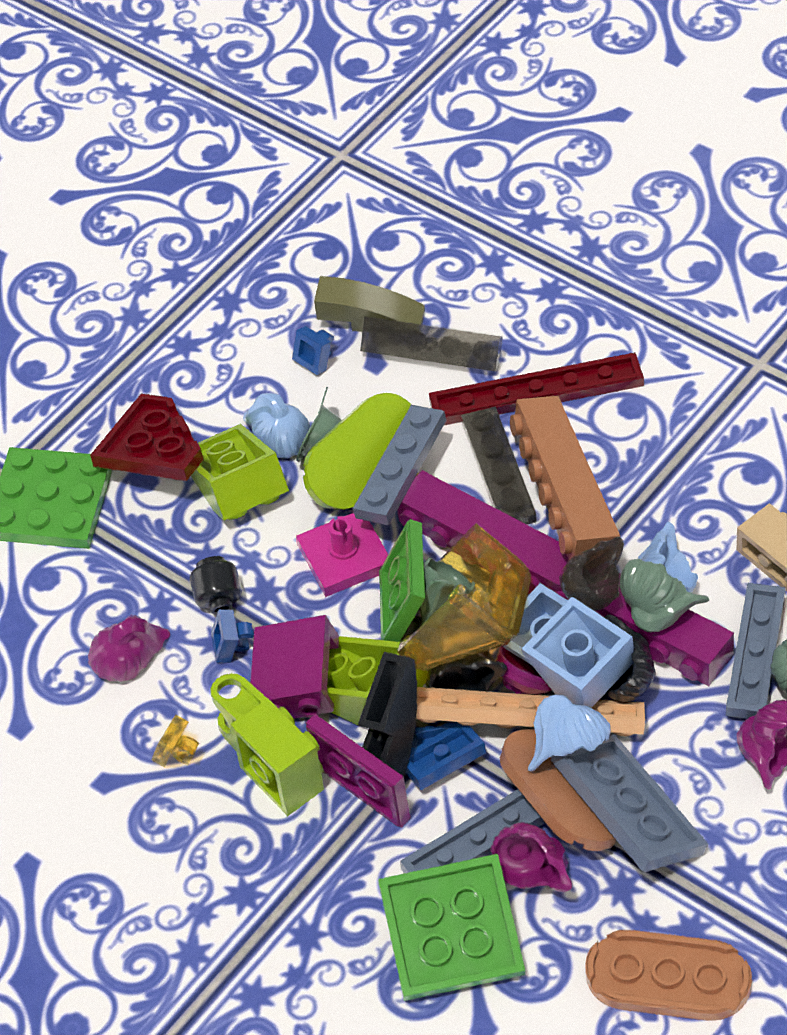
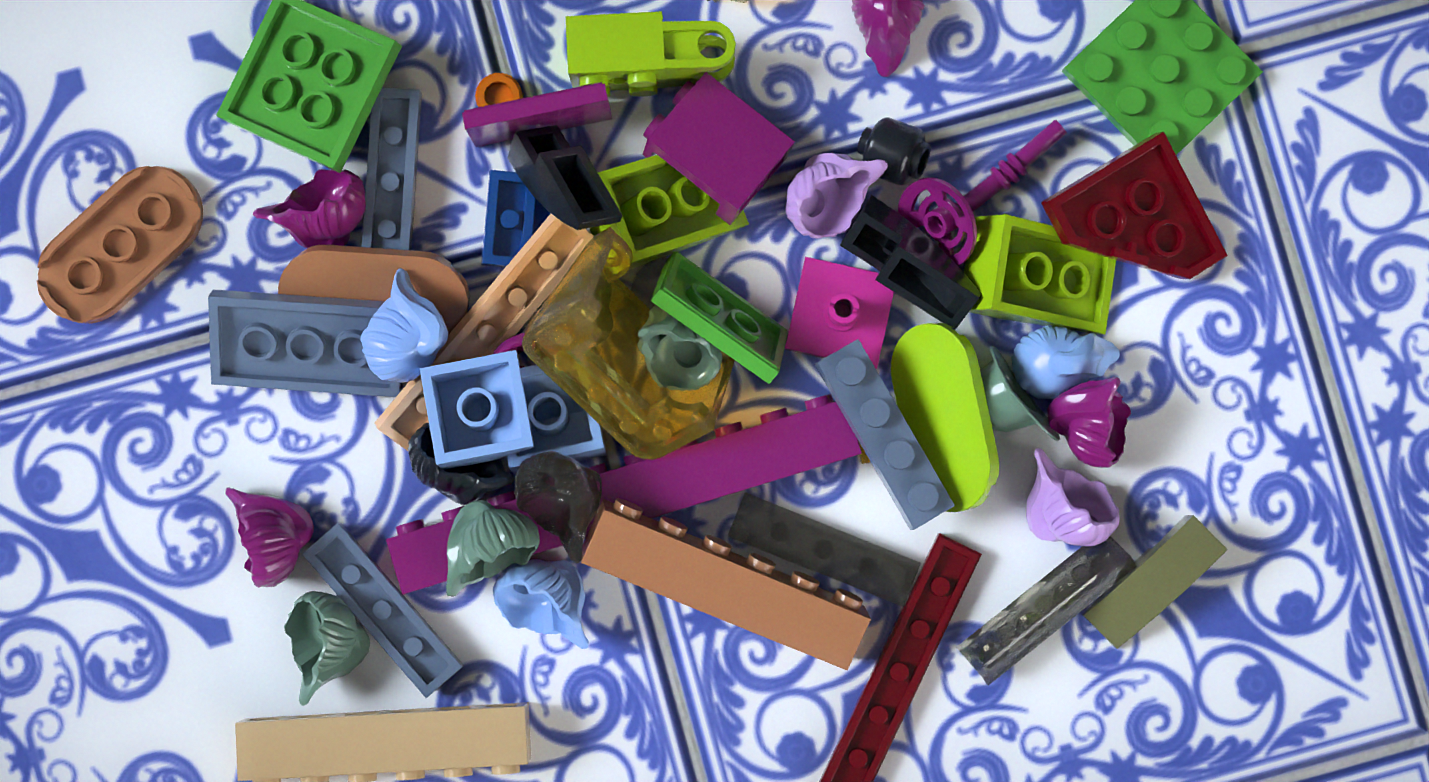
camera: 120 degrees right, 35 degrees up
blue tile [211,610,254,663] -> none
blue tile [292,326,334,375] -> none
none -> orange tile [475,73,523,107]
none -> lavender hair [786,153,887,238]
none -> black slope [840,195,981,330]
none -> magenta dish [898,120,1067,266]
none -> lavender hair [1026,448,1120,546]
none -> magenta hair [1047,376,1131,468]

